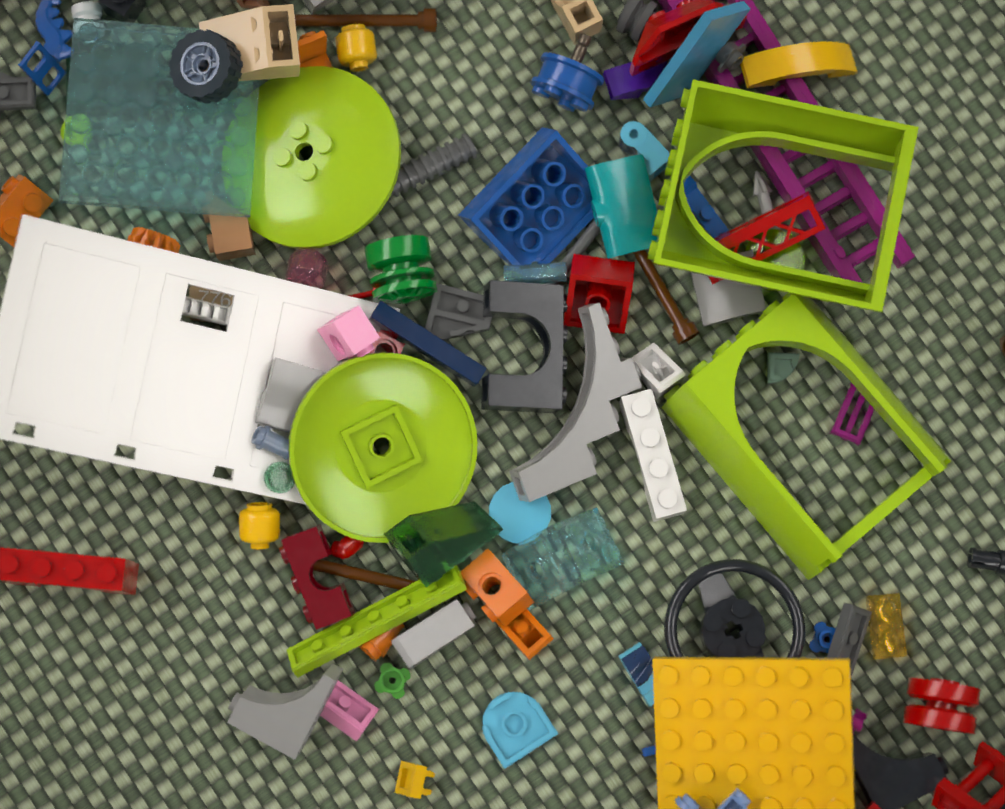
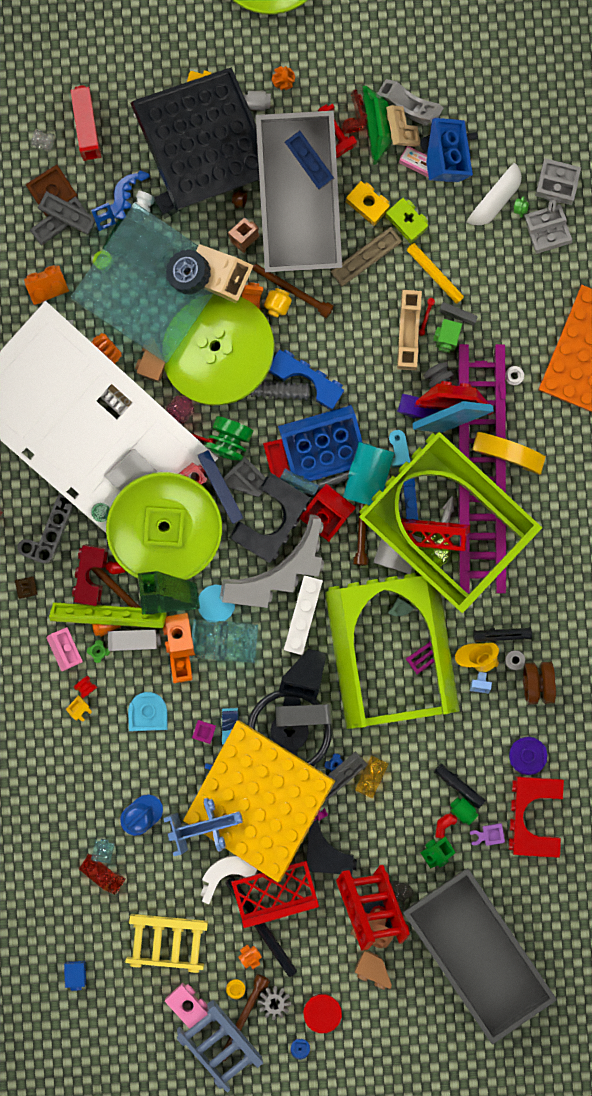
camera: 30 degrees right, 5 degrees up
light grey arch [227,663,343,760] -> none
yellow head [239,502,280,550] -> none
sand blue pin [251,425,289,459] -> none
bright pink brick [317,305,380,361] -> none
blue wheel [530,33,605,112] -> none
white slope [632,343,686,400] -> none
dark grey plate [715,41,747,73] -> none
red wheel [903,677,981,734] -> none
none -> dark brown tile [14,576,38,599]
none -> dark grey beam [17,492,75,564]
none -> red wheel [73,676,98,699]
none -> magenta plate [192,720,216,744]
none -> red tile [263,439,291,479]
none -> blue arch [269,349,344,411]
none -> dark grey beam [276,704,333,726]
none -> black slope [279,649,327,701]
none -> yellow piece [455,643,499,672]
none -> light blue tile [470,672,492,694]
none -> black pin [473,627,532,643]
none -> light grey brick [505,651,525,670]

